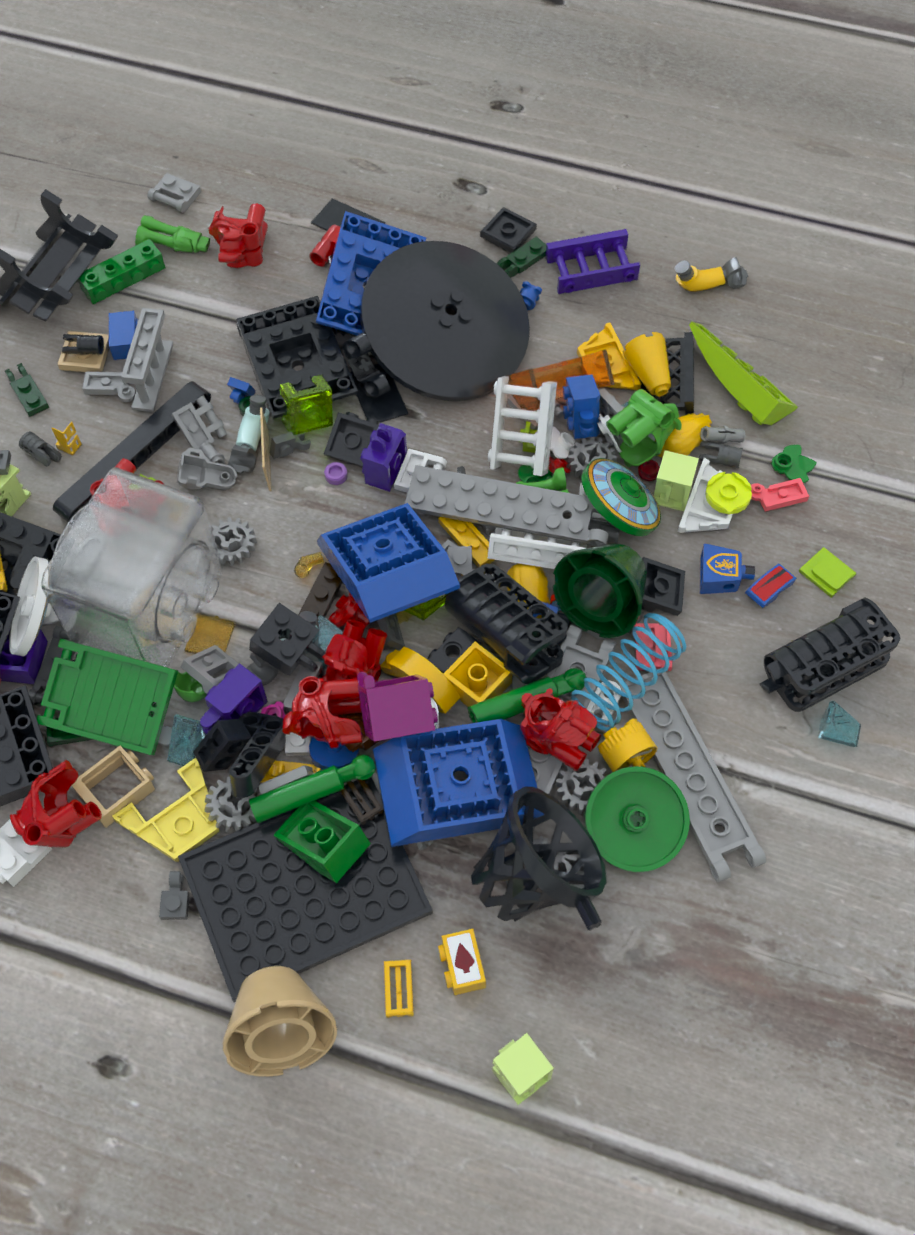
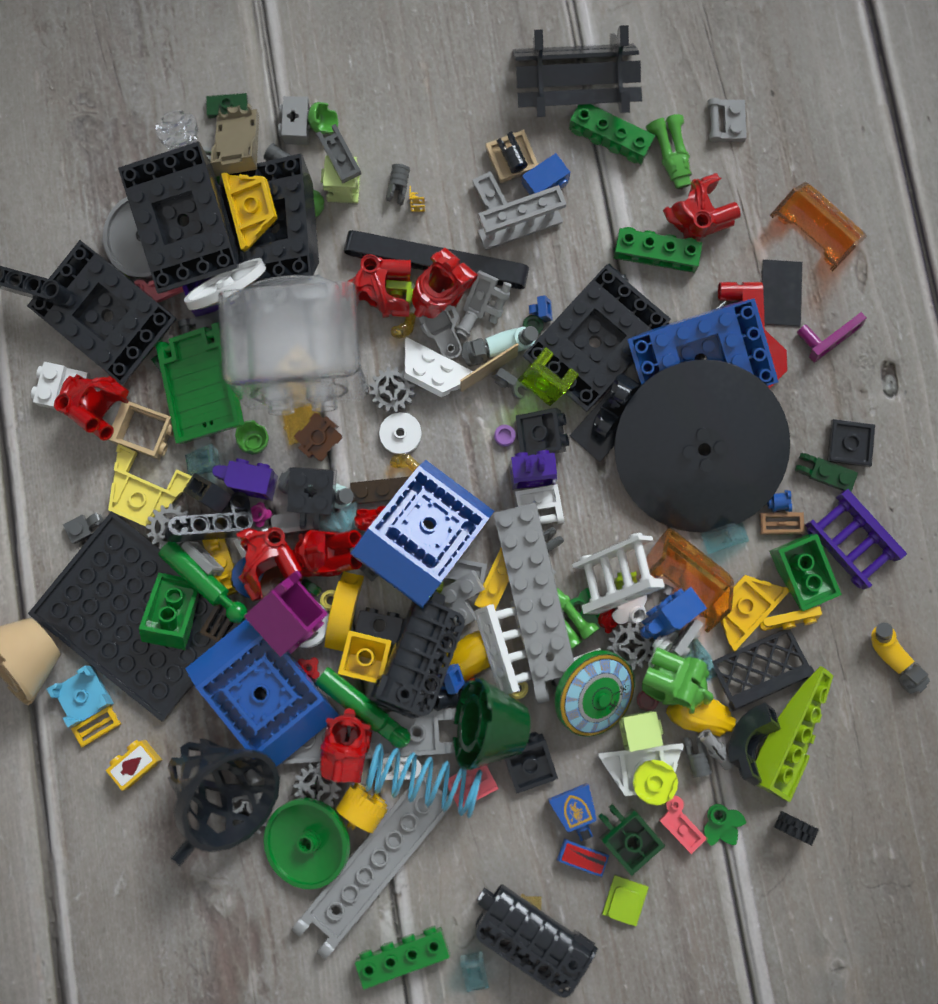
camera: 60 degrees right, 20 degrees up
dark green hinge [5,363,49,417] -> none
light grey plate [181,645,238,693] -> none
yellowish green piece [492,1033,554,1105] -> none
yellow cone [623,332,671,397] -> none
none -> medium azure panel [47,666,114,727]
none -> reddish brown piece [294,412,343,462]
none -> green brick [355,926,450,990]
none -> white plate [379,412,422,455]
none -> white wing [404,337,473,398]
none -> red helmet [412,248,478,319]
none -> dark green hinge [598,804,665,876]
none -> green brick [613,227,703,273]
none -> clear light blue slope [701,522,749,555]
none -> black arch [729,702,781,786]
none -> medium nougat tile [759,512,805,535]
none -> yellow hinge [760,606,822,631]
none -> green slope [769,534,842,611]
none -> clear orange windscreen [770,182,867,272]
none -> black tyre [774,811,819,846]
none -> magenta piece [797,312,867,363]

